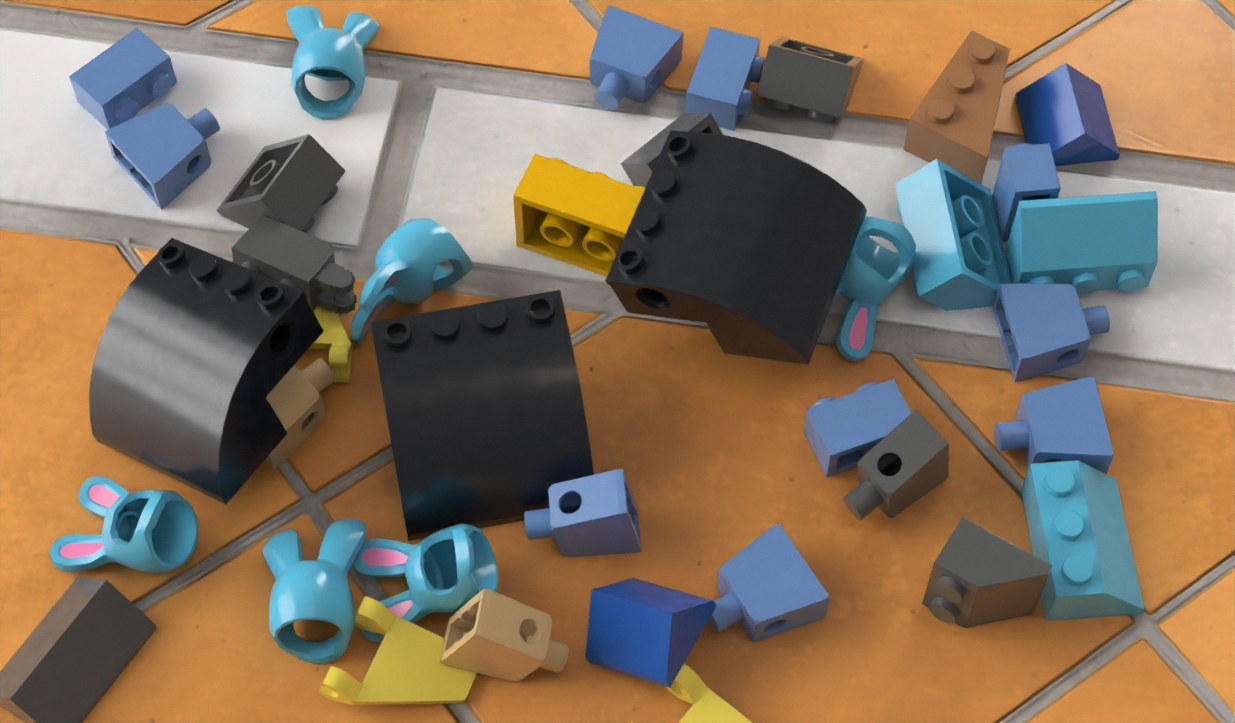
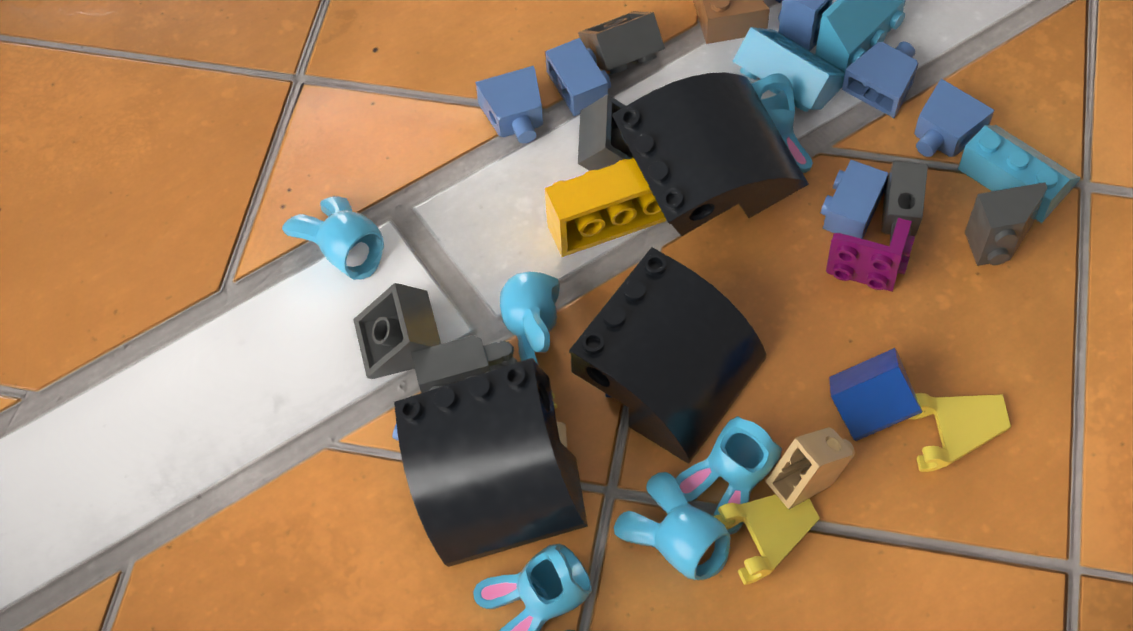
camera: 40 degrees left, 0 degrees up
medium blue brick [69,28,177,130] -> none
medium blue torso [105,103,220,209] -> none
medium blue torso [524,469,642,557] -> none
medium blue torso [708,523,830,642] -> none
none -> magenta bracket [826,218,915,292]

